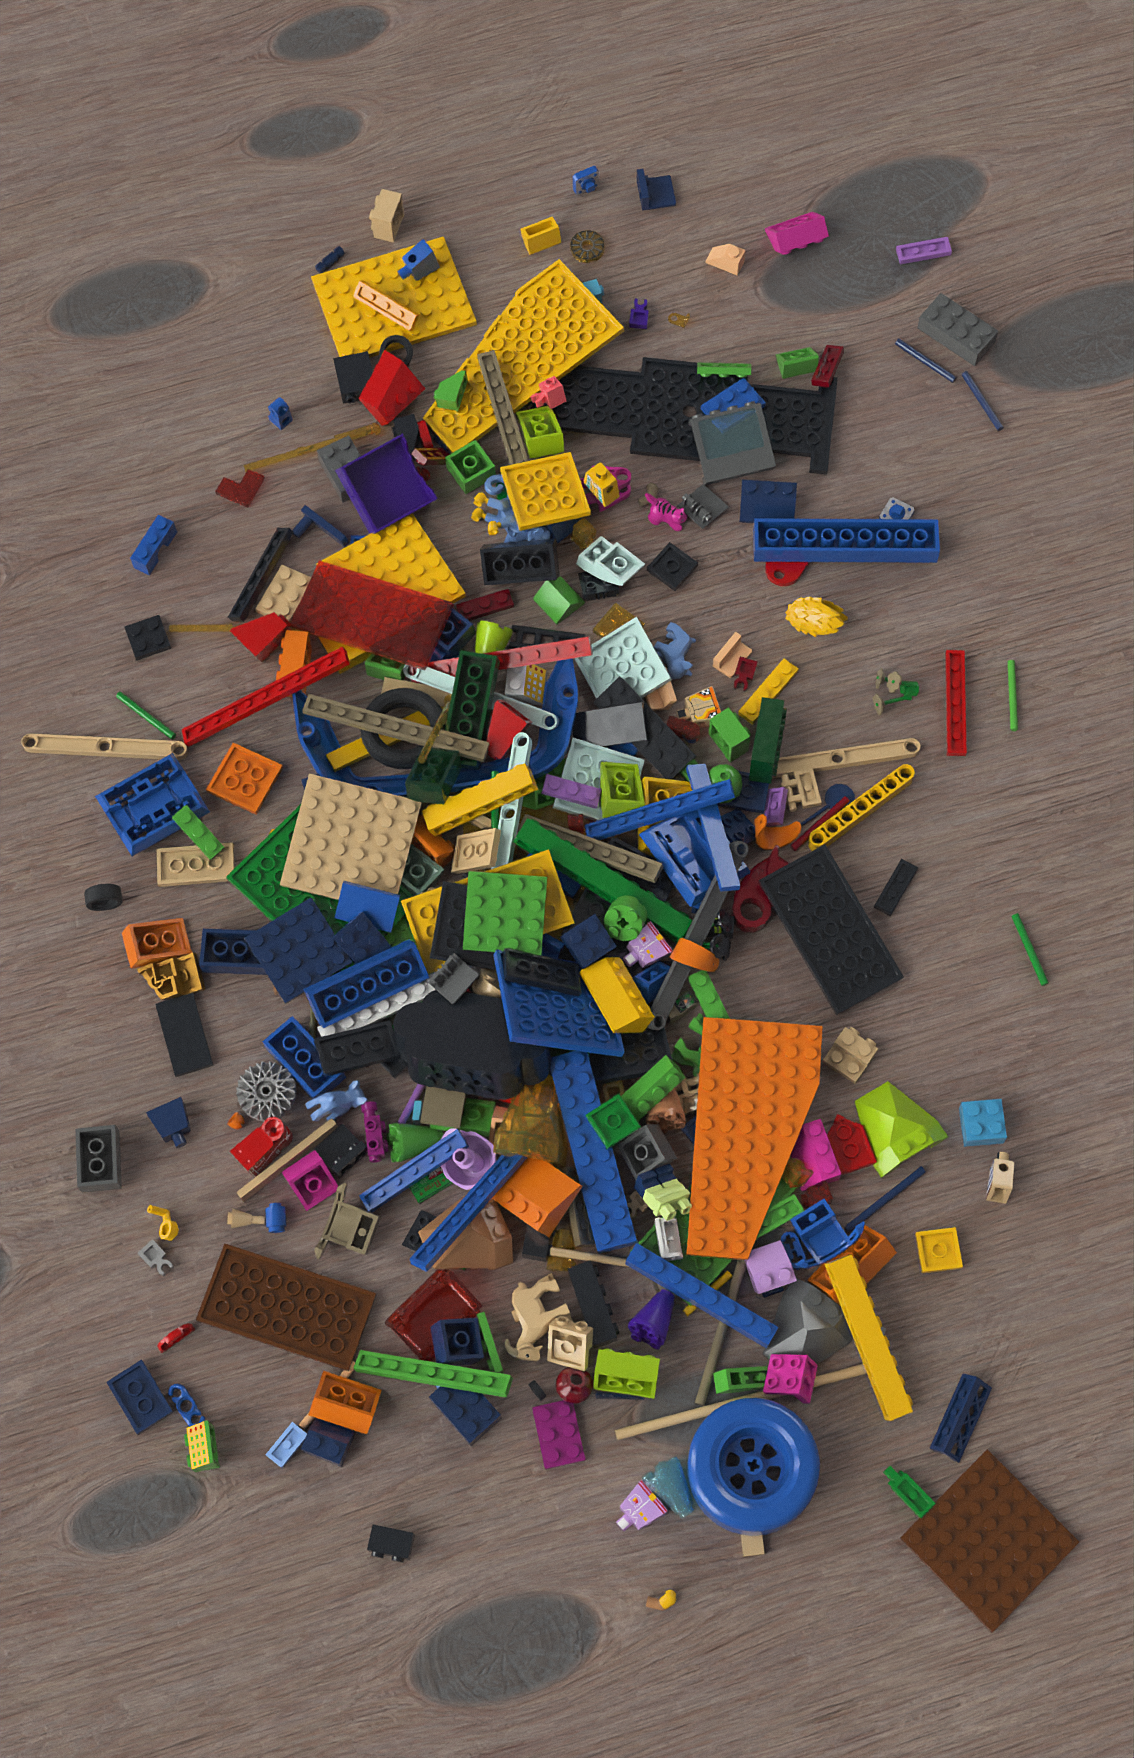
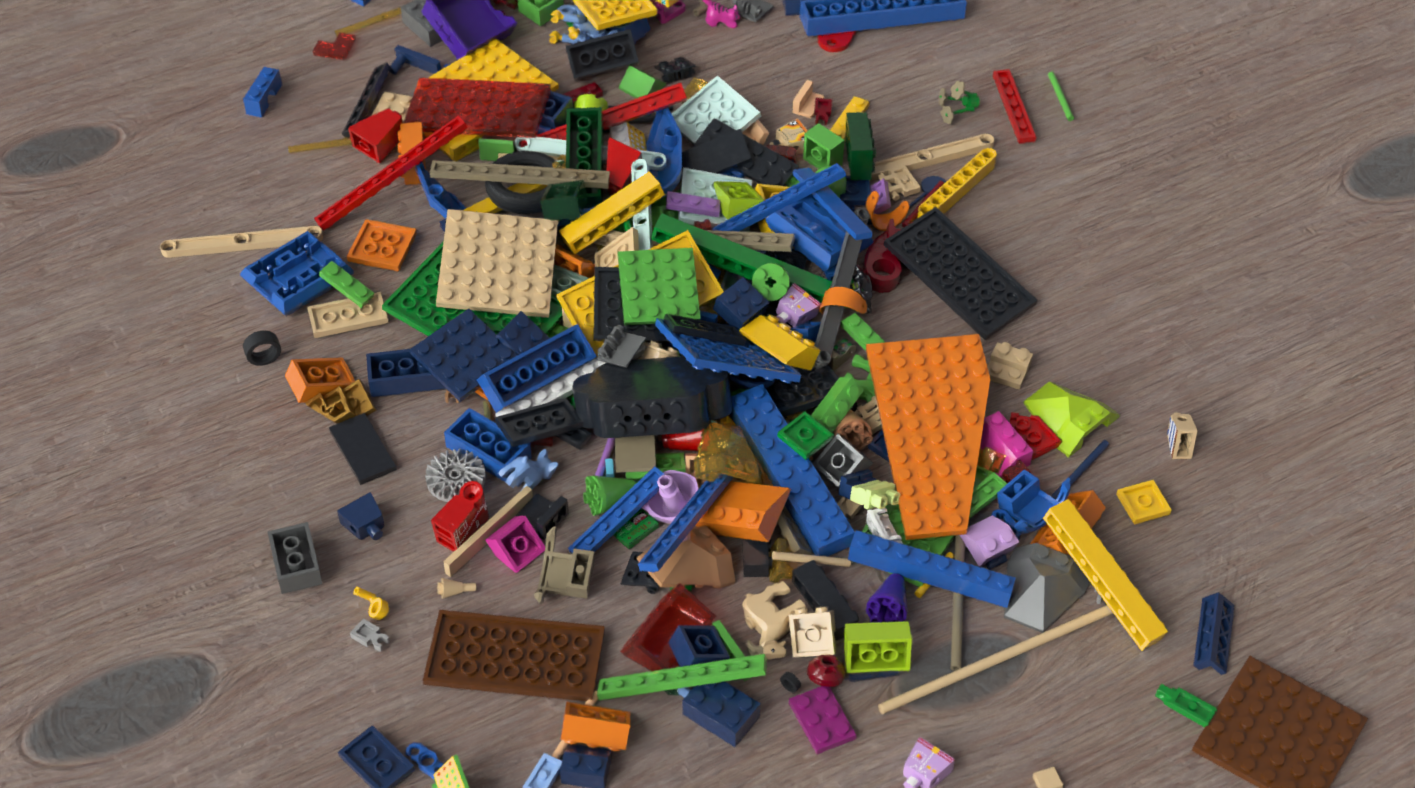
camera: 15 degrees left, 20 degrees down
green bar [116,691,176,740] -> none
black plate [124,615,172,661] -> none
red tile [157,1323,195,1353] -> none
orange hinge [227,1112,245,1130] -> none
blue brick [265,1203,287,1233] -> none
blue tile [335,881,400,933] -> none
magenta brick [361,1101,389,1163] -> none
clear yellow brick [570,517,596,550] -> none
light aqua slope [576,536,645,586] -> none
clear light blue cone [641,1456,695,1518] -> none
black plate [647,542,698,591] -> none
medium blue animal [654,622,696,679] -> none
blue wheel [687,1398,820,1536] -> none
bright green slope [713,1366,768,1394] -> none
dark pink bracket [763,1354,818,1404] -> none
yellow head [785,597,848,637] -> none
black tile [874,858,918,917] -> none
dark azure brick [959,1099,1007,1147] -> none
green bar [1011,913,1049,986] -> none

